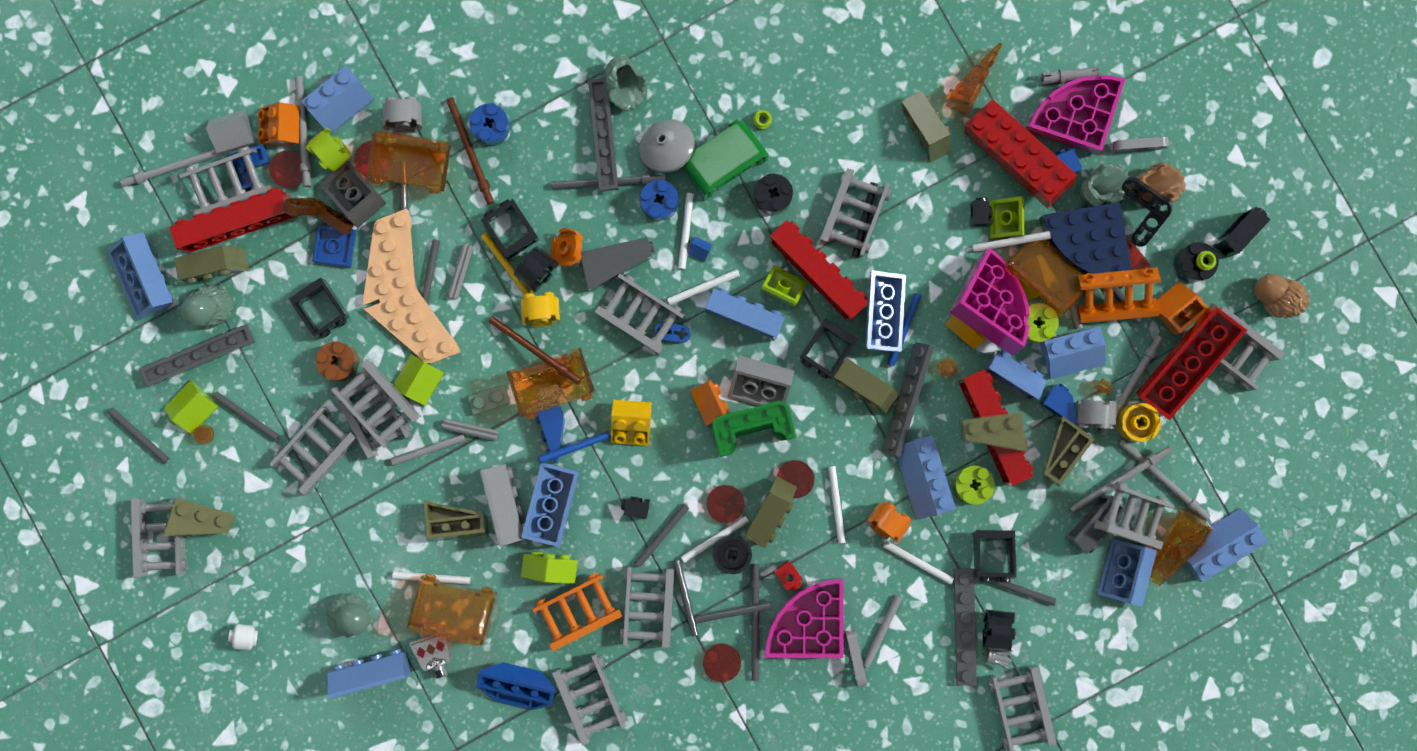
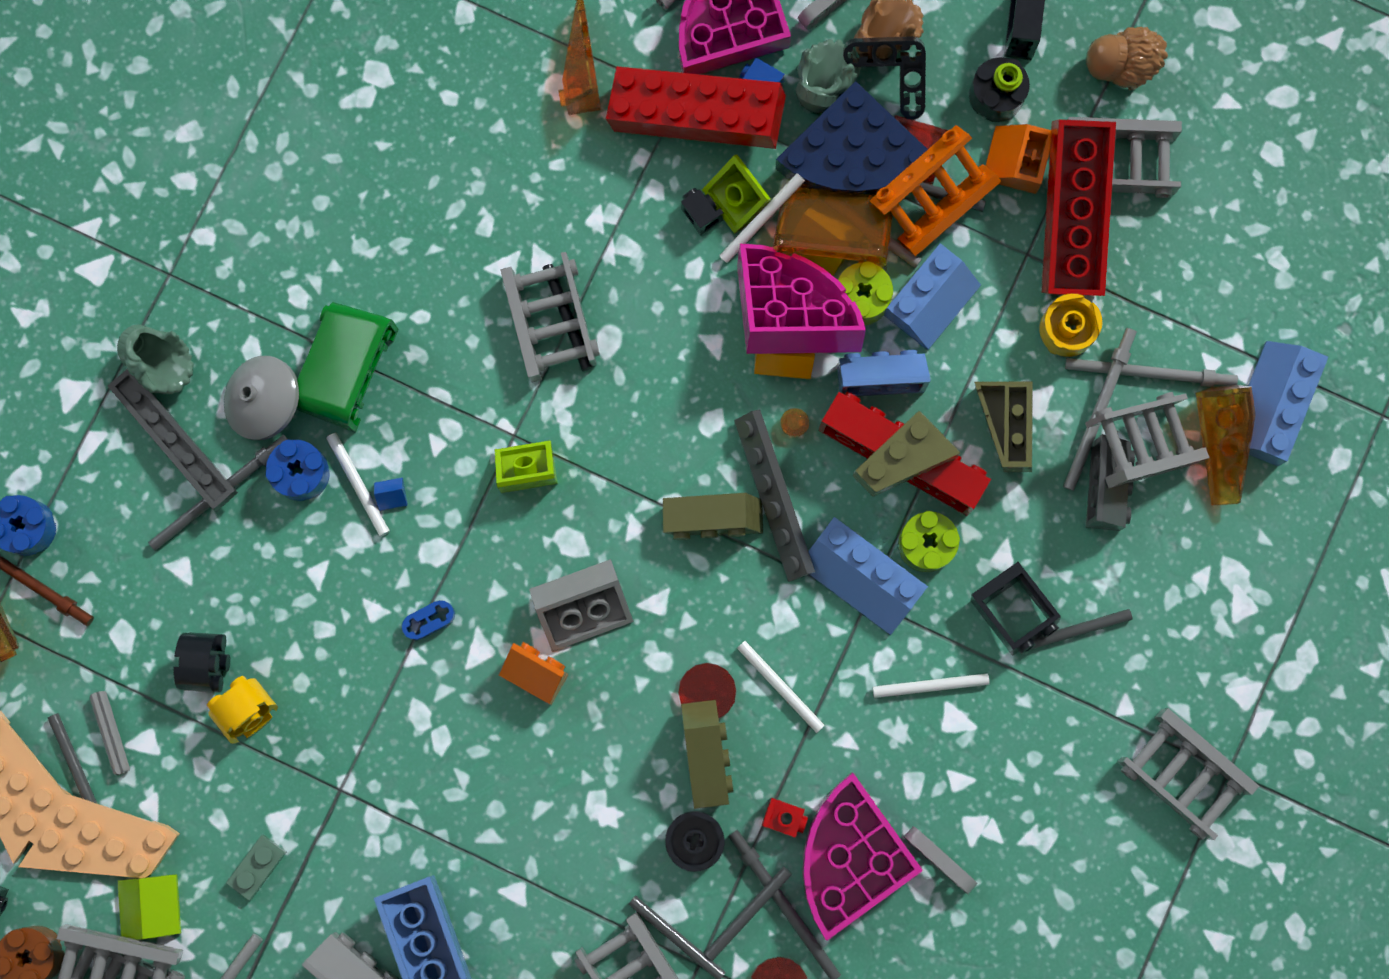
camera: 30 degrees left, 5 degrees down
light grey axle [442,419,498,440] -> none
black window [481,199,540,260] -> none
yellow bar [481,232,532,294] -> none
copper bar [489,316,582,385] -> none
clear orange windscreen [506,347,596,420] -> none
blue slope [534,401,565,463] -> none
blue bar [538,431,611,464] -> none
orange plate [551,228,583,267] -> none
dark grey slope [581,237,655,291] -> none
light grey fence [595,274,685,355] -> none
yellow slope [611,400,652,446] -> none
black brick [621,496,650,519] -> none
dark grey bar [635,504,690,567] -> none
white bar [667,269,740,305] -> none
white bar [681,516,749,563] -> none
medium blue slope [705,288,785,340] -> none
clear red tile [706,485,745,523] -> none
green windscreen [713,401,797,457] -> none
lime plate [753,110,772,129] -> none
black brick [754,174,793,215] -> none
red brick [769,220,868,322] -> none
black window [799,318,858,379] -> none
light grey bar [863,595,902,668] -> none
medium blue slope [865,271,906,353] -> none
orange brick [866,501,912,545] -> none
blue bar [887,293,921,367] -> none
olive wedge [902,91,952,163] -> none
dark grey plate [953,568,977,686] -> none
black brick [982,610,1016,651] -> none
flat silver piece [982,649,1013,670] -> none
blue slope [1040,384,1077,425] -> none
light grey brick [1077,400,1117,429] -> none
clear orange plate [1095,378,1114,395] -> none
light grey bar [1098,335,1163,437] -> none
medium blue slope [1098,539,1157,607] -> none

